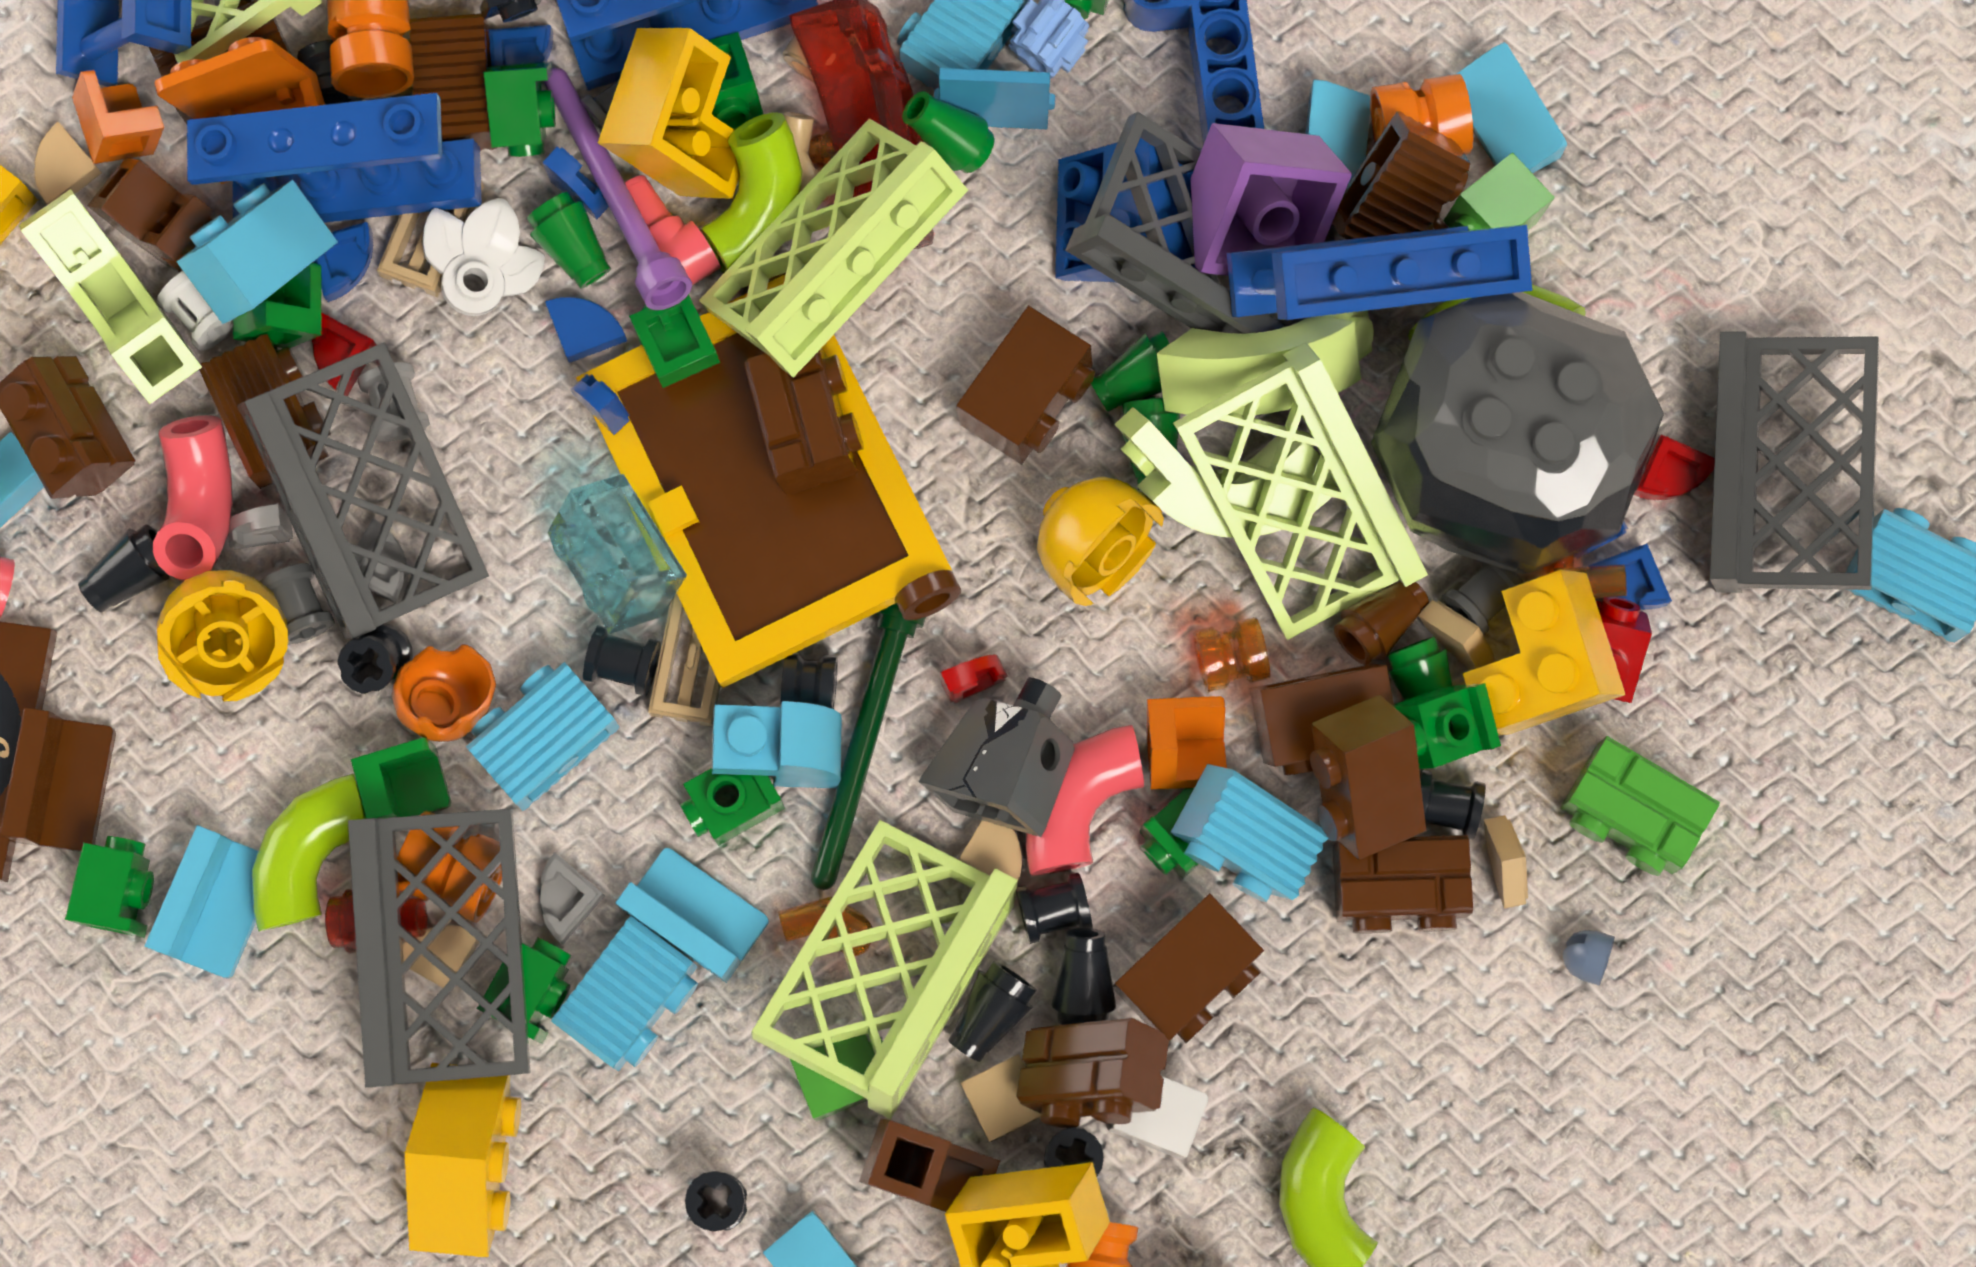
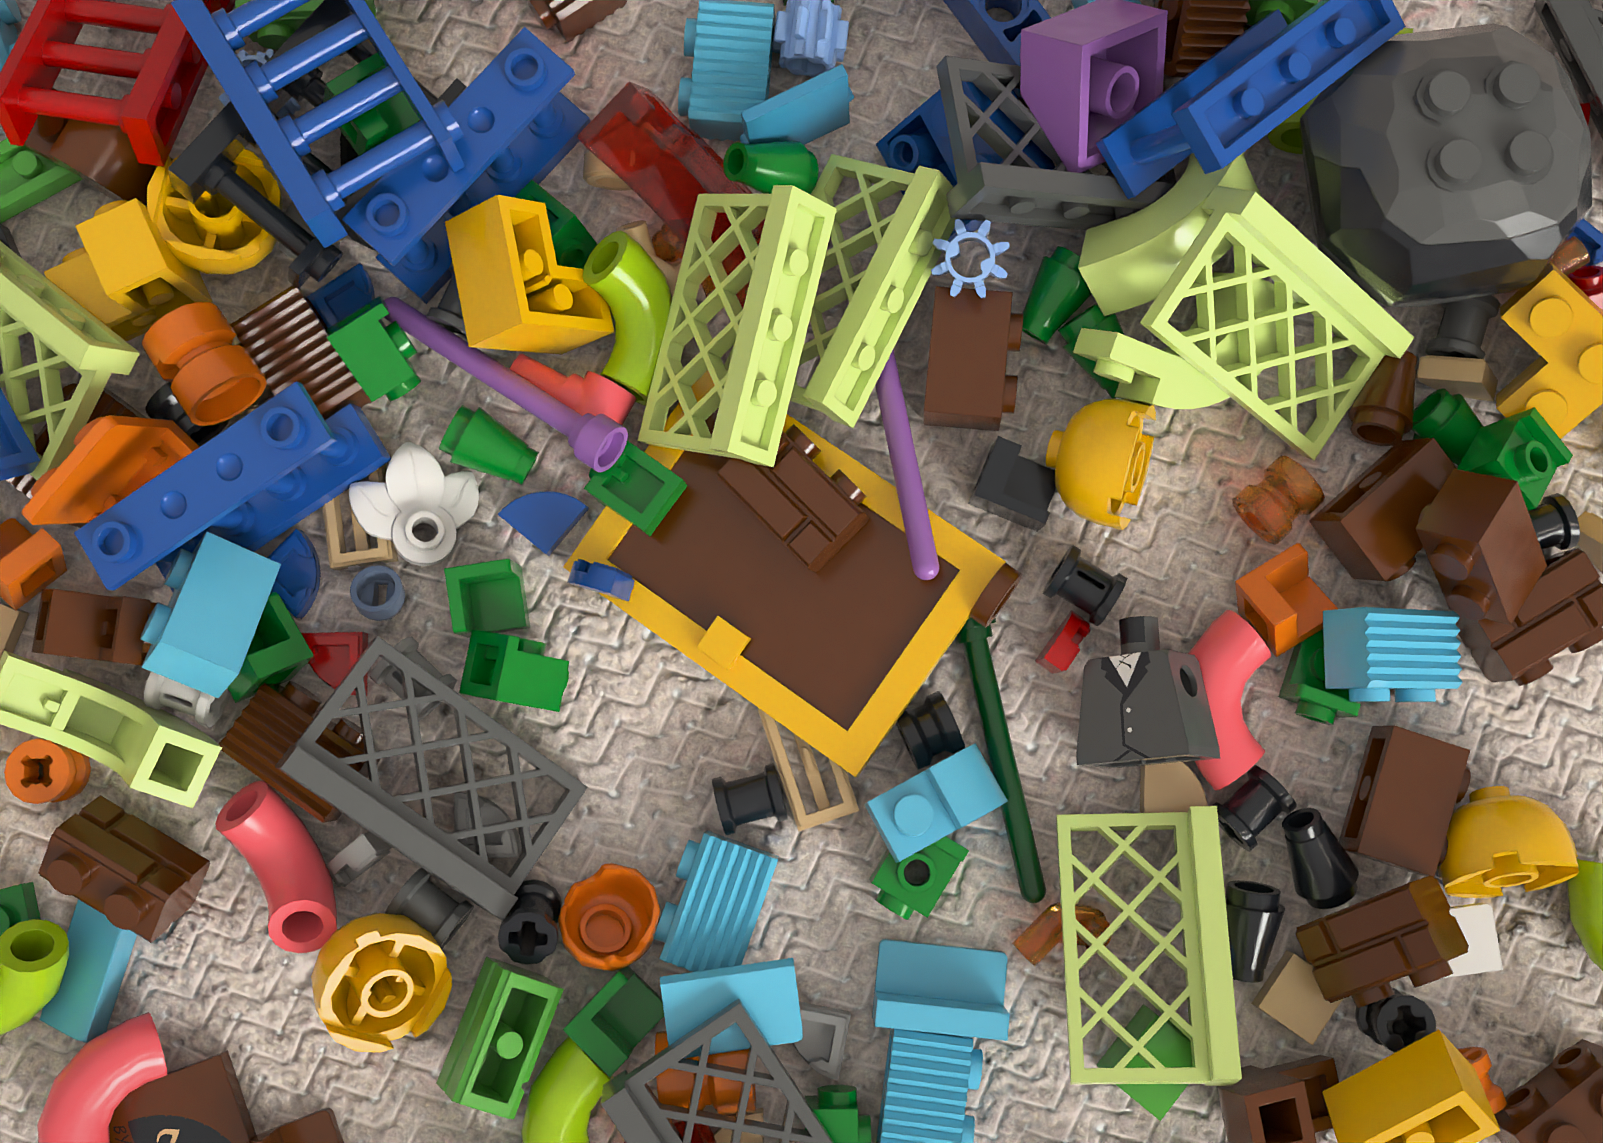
camera: 30 degrees left, 5 degrees up
black cone [78,524,169,613] -> none
blue tile [543,147,609,220] -> none
clear light blue brick [547,474,687,634] -> none
none -> orange wheel [4,738,91,804]
none -> sand blue hinge [350,565,405,621]
none -> bright green brick [436,956,564,1119]
none -> green panel [444,559,530,638]
none -> green brick [459,629,570,712]
none -> medium azure slope [660,958,803,1058]
none -> yellowish green fence [724,154,956,428]
none -> medium lavender piece [847,303,939,580]
none -> light blue gear [931,219,1010,299]
none -> black panel [968,436,1056,532]
none -> black bush [1043,545,1128,626]
none -> yellow cylinder [1437,786,1579,898]

